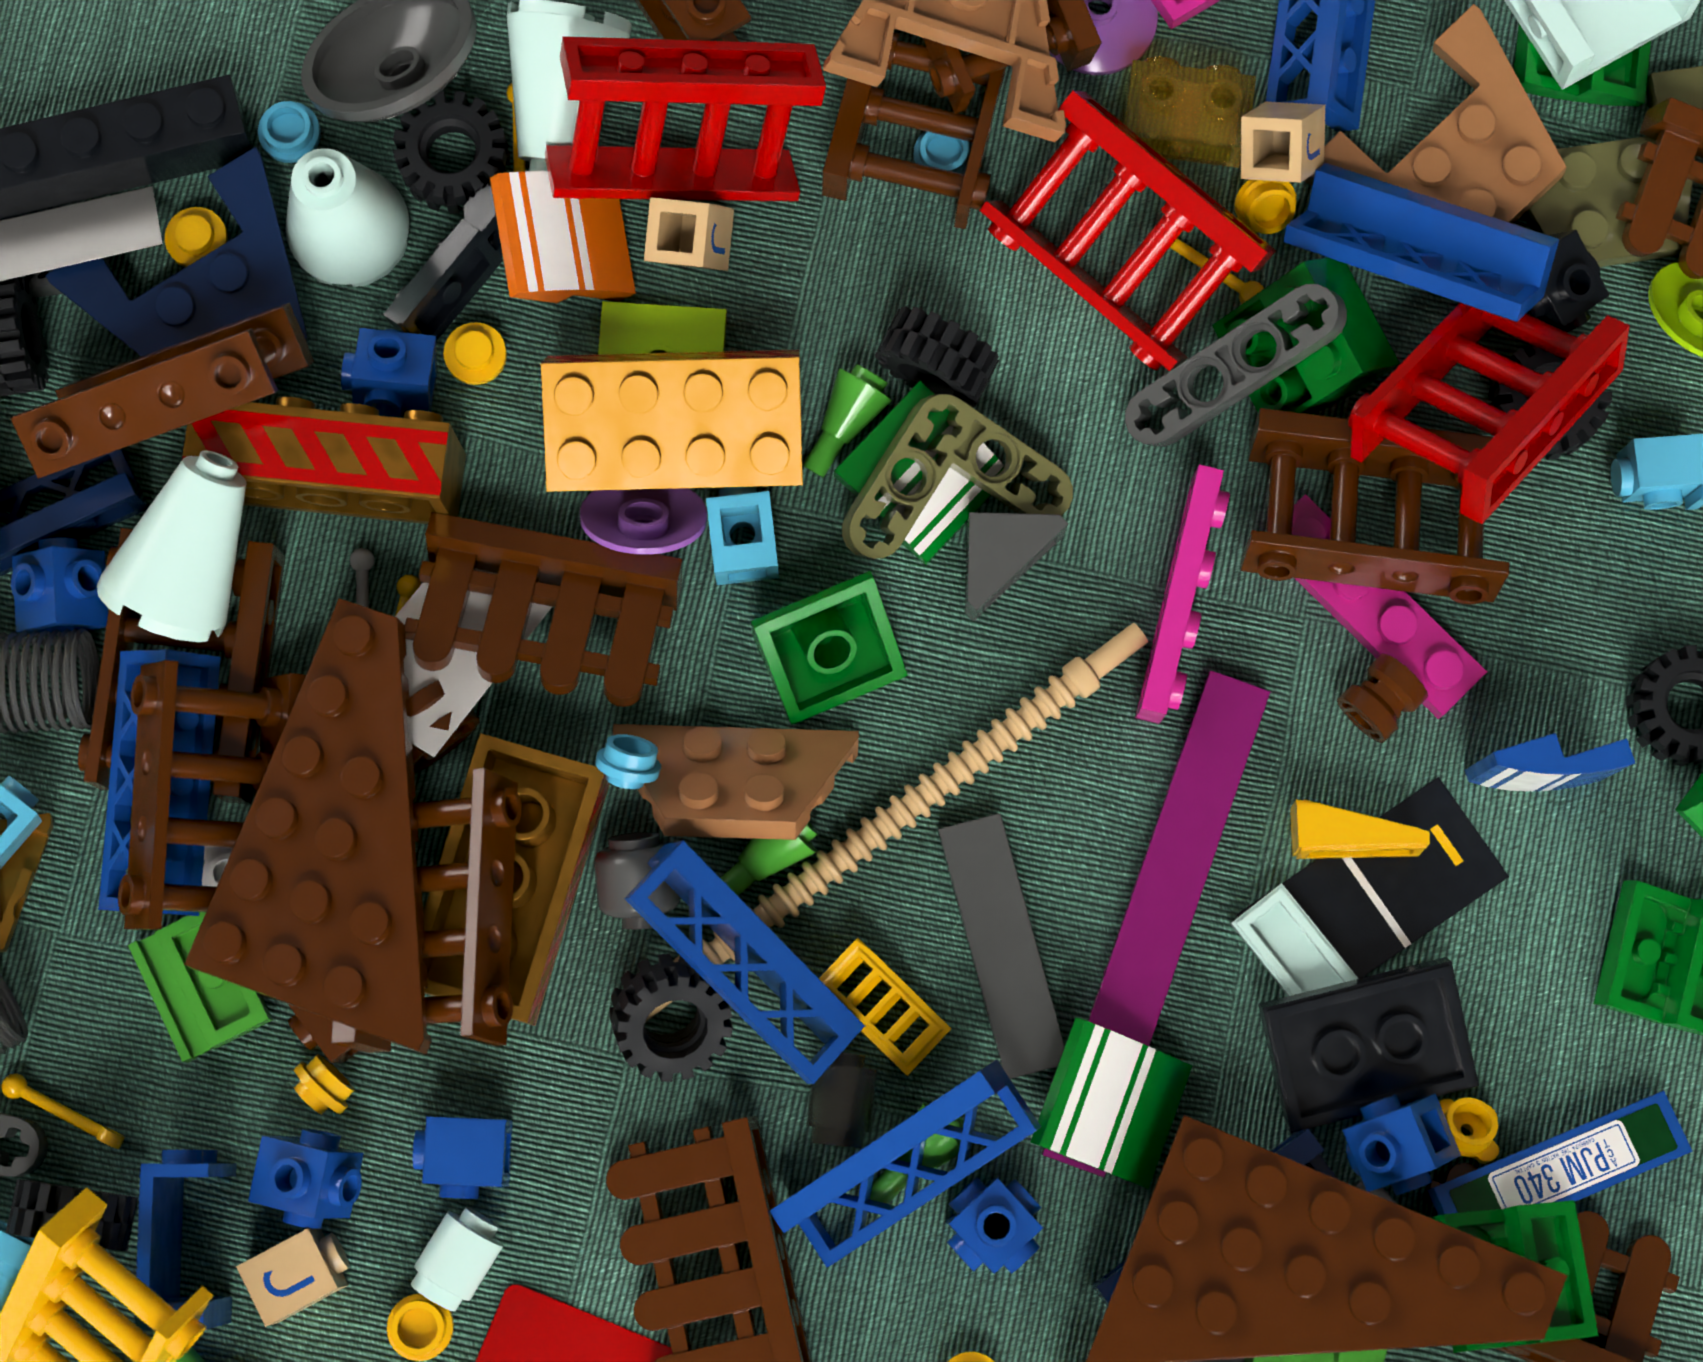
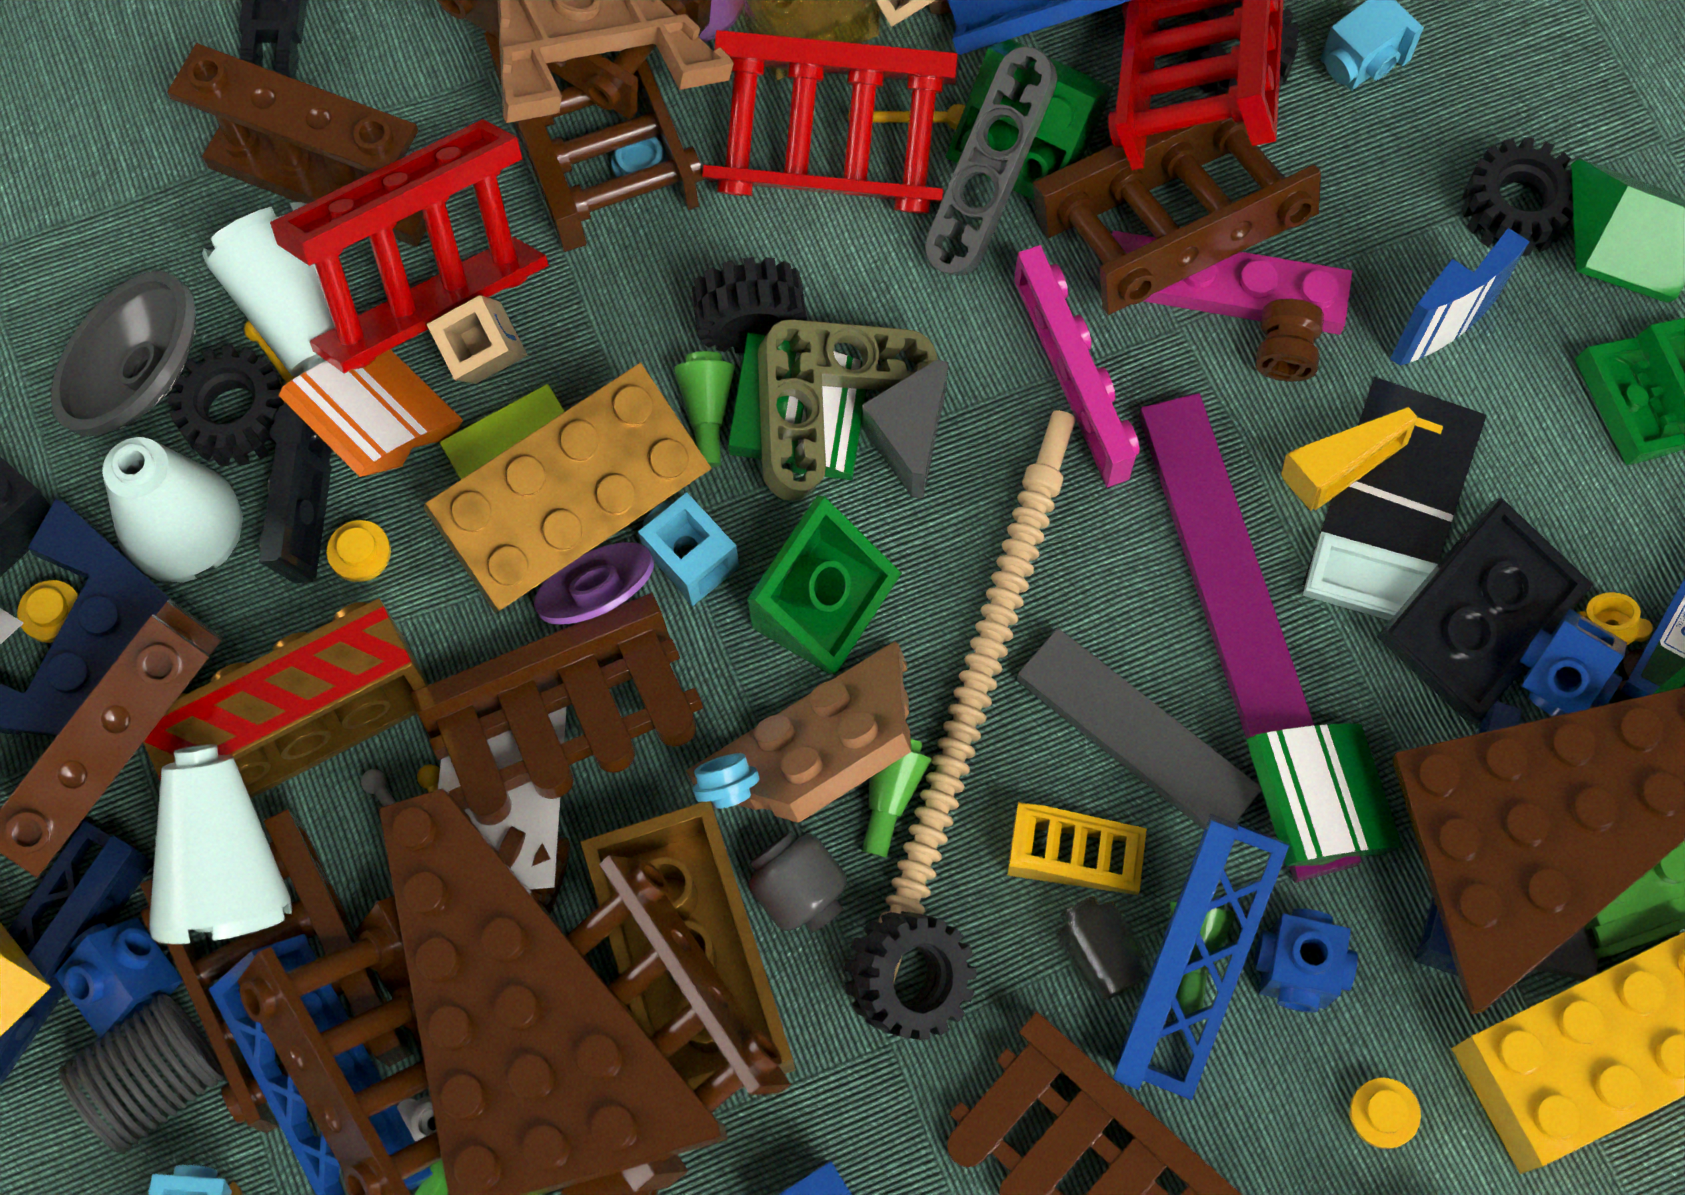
camera: 30 degrees left, 10 degrees down
medium azure plate [258,101,321,163] -> none
blue brick [341,328,437,418] -> none
blue fence [624,840,865,1084] -> none
yellow plate [1234,180,1296,234] -> none

